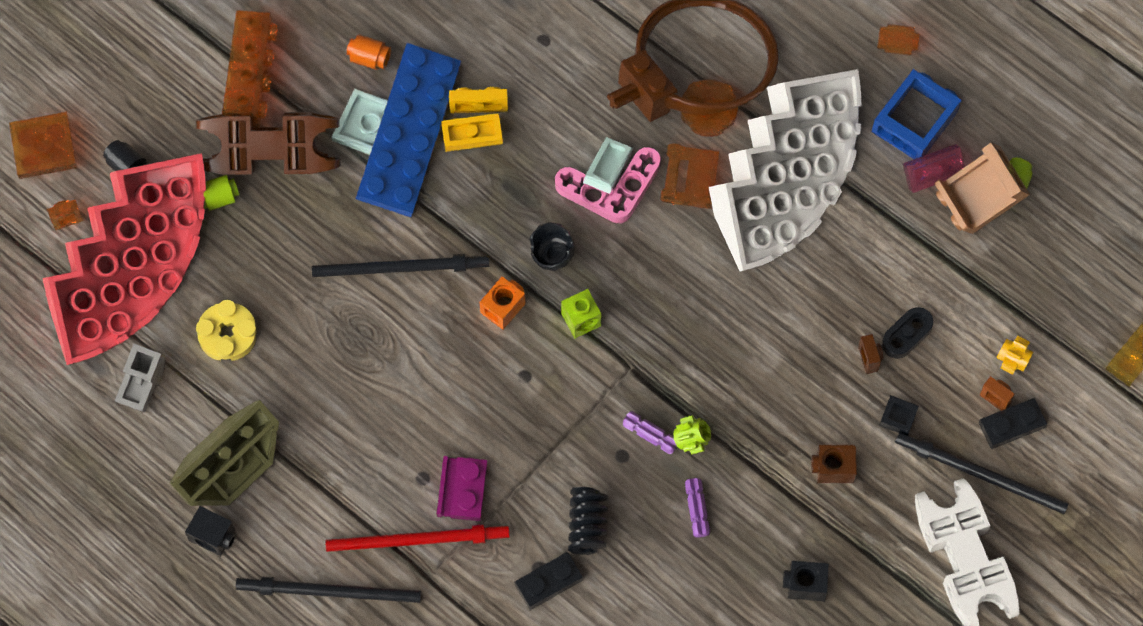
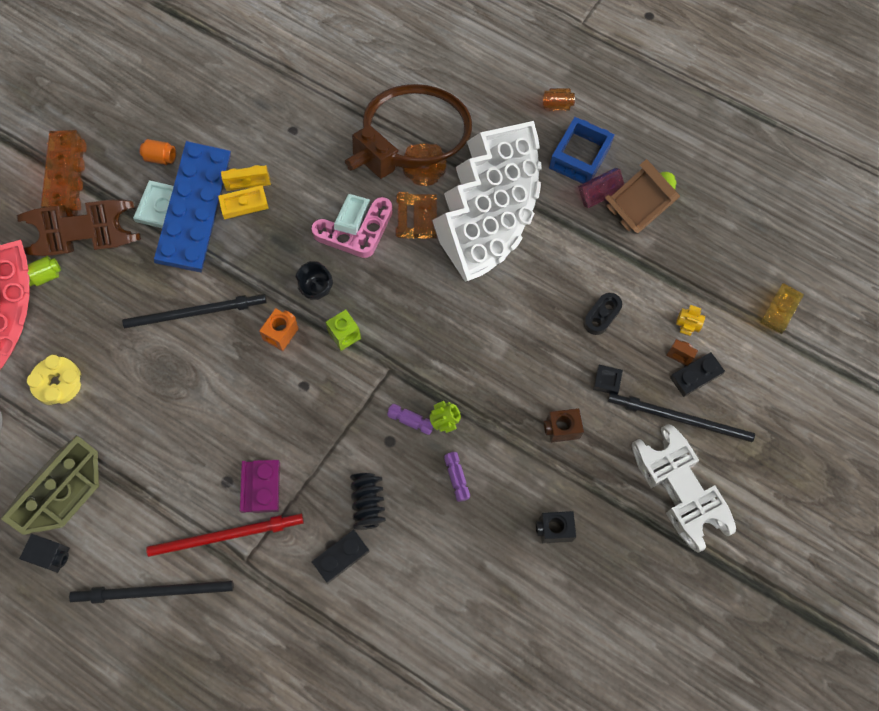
camera: 10 degrees left, 0 degrees up
reddish brown plate [858,334,884,374] -> none

